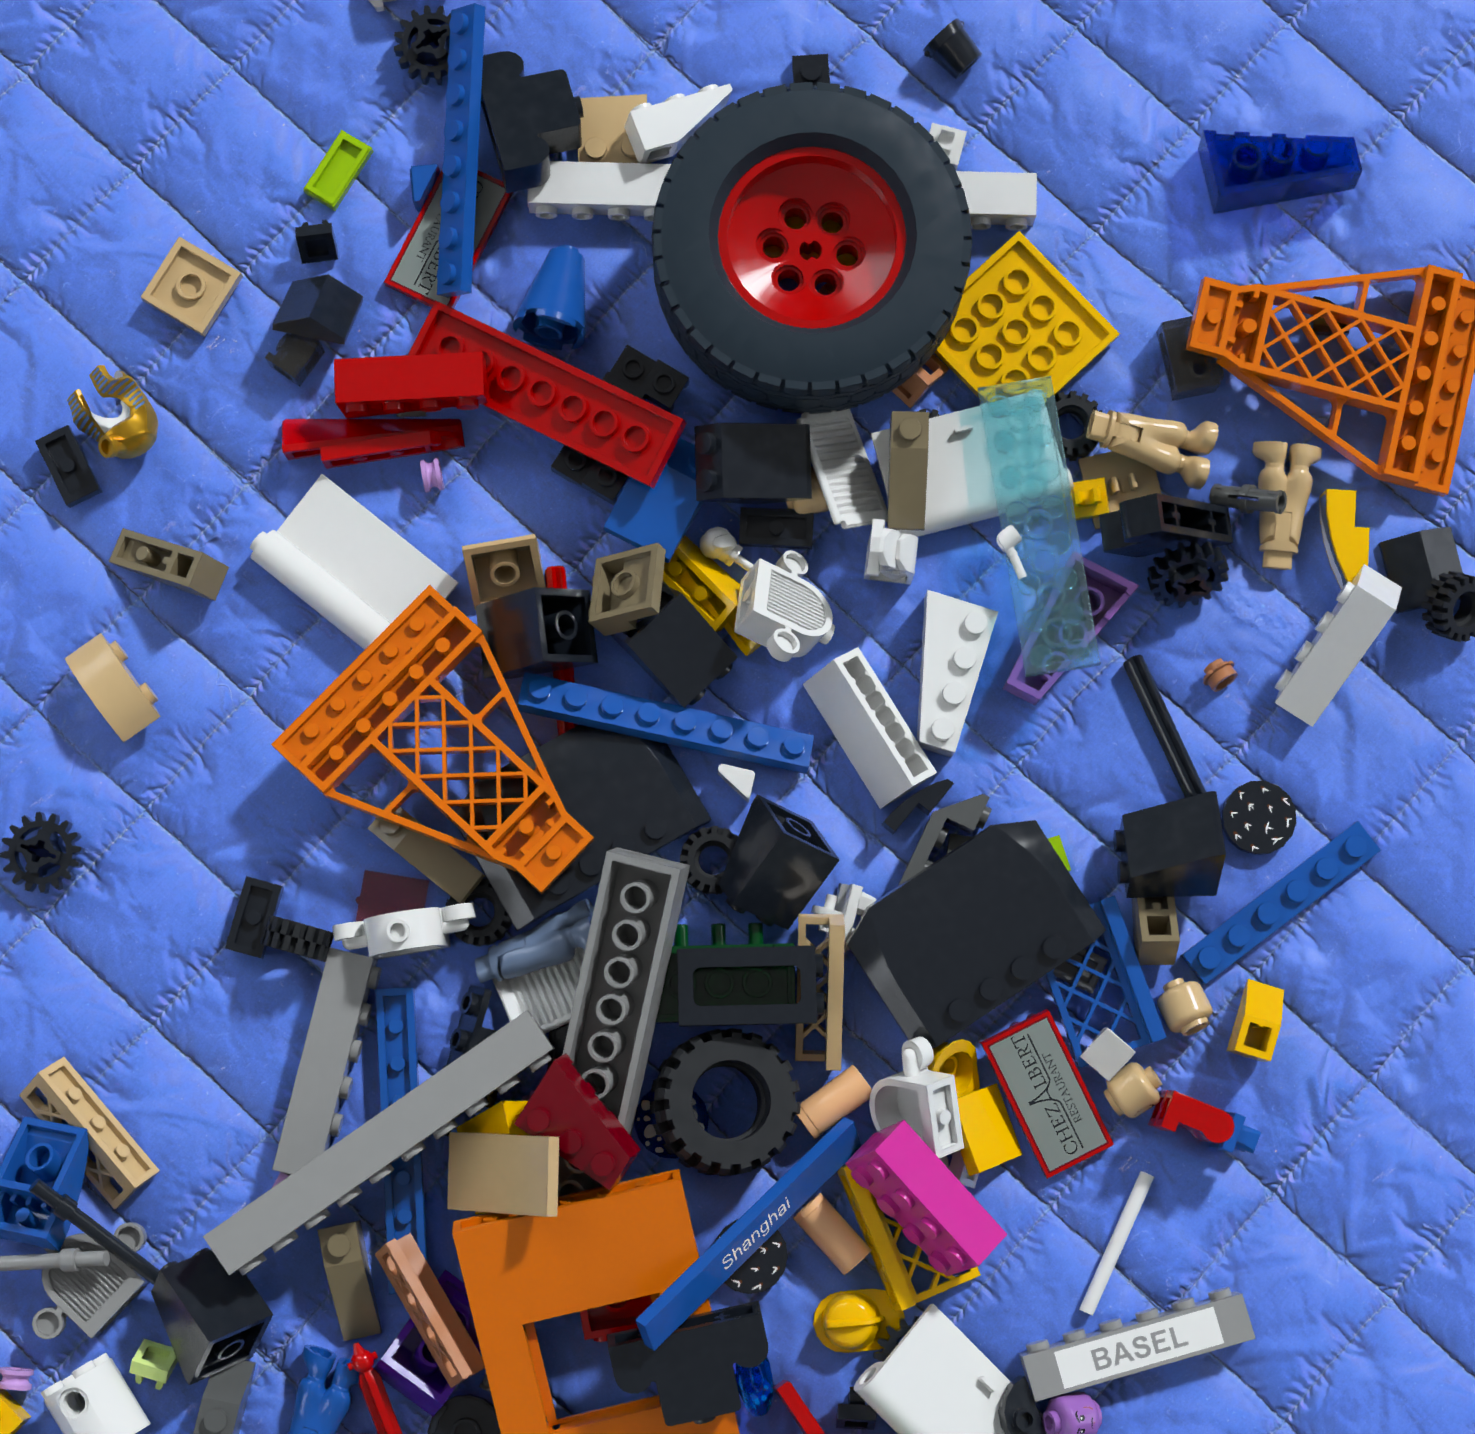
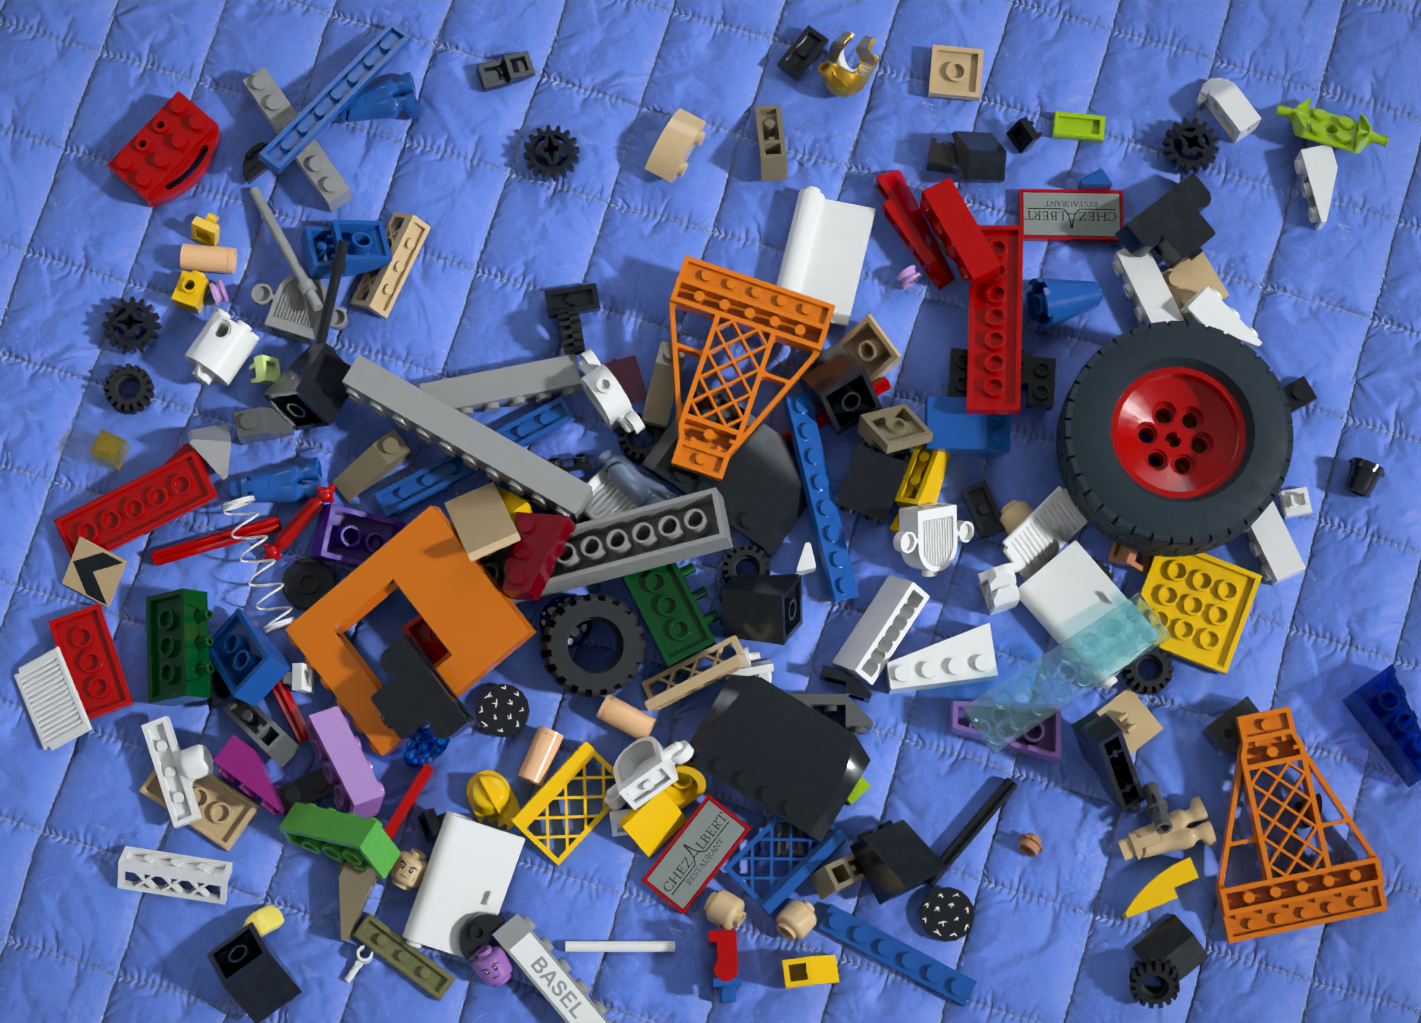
camera: 65 degrees right, 5 degrees down
nougat fence [375,1233,485,1388] -> none
blue plate [437,3,486,298] -> none
blue tile [635,1117,861,1351] -> none
black piece [677,946,824,1027] -> none
black slope [694,423,812,505] -> none
white piece [700,527,754,571] -> none
dark pink brick [845,1120,1007,1276] -> none
dark tan slope [887,411,929,531] -> none
white hand [996,525,1027,580] -> none
yellow tile [1069,477,1110,521] -> none
white slope [1079,1027,1136,1081] -> none
tan piece [1086,410,1219,490] -> none
black gear [1147,540,1229,608] -> none
white wedge [1274,564,1402,727] -> none

